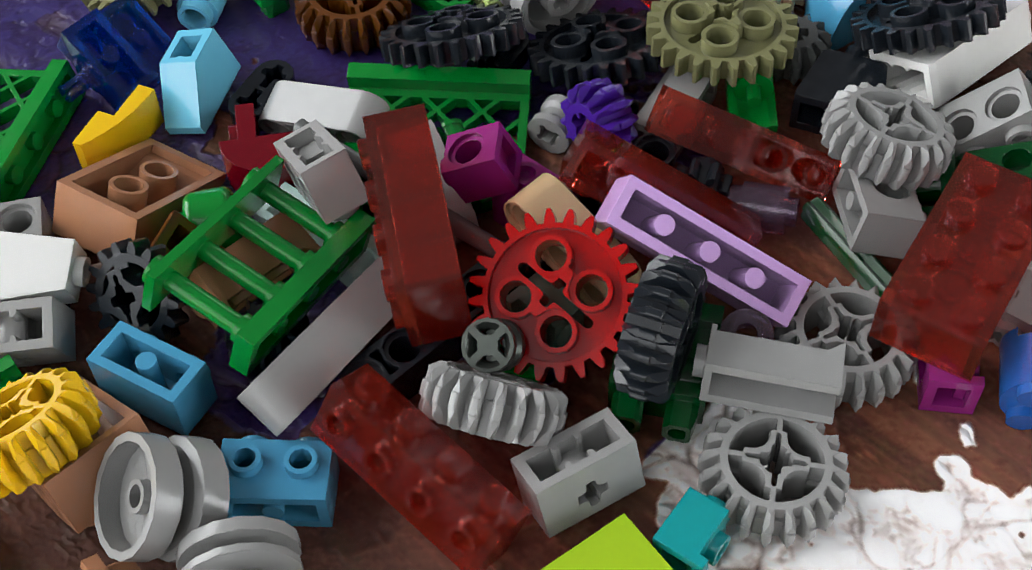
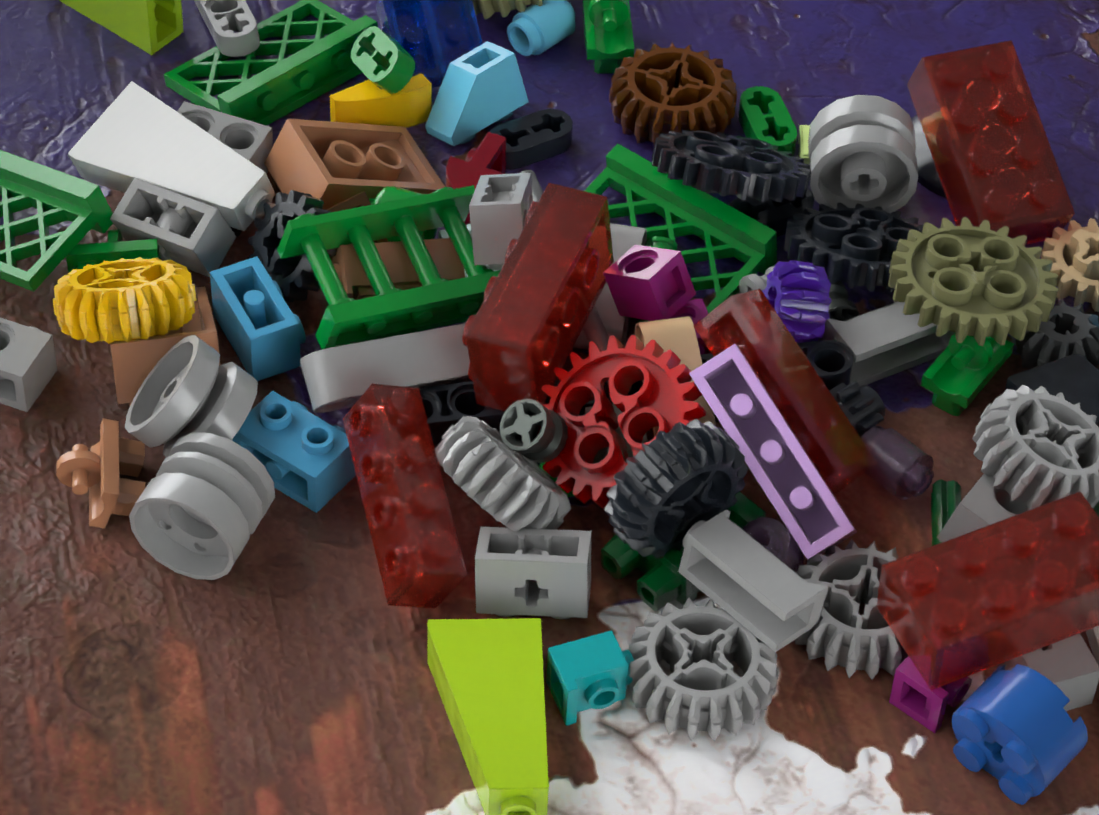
camera: 30 degrees right, 5 degrees down
beam [258,80,390,146] -> none
clear red slope [644,84,841,201] -> none
none -> green beam [351,26,415,94]

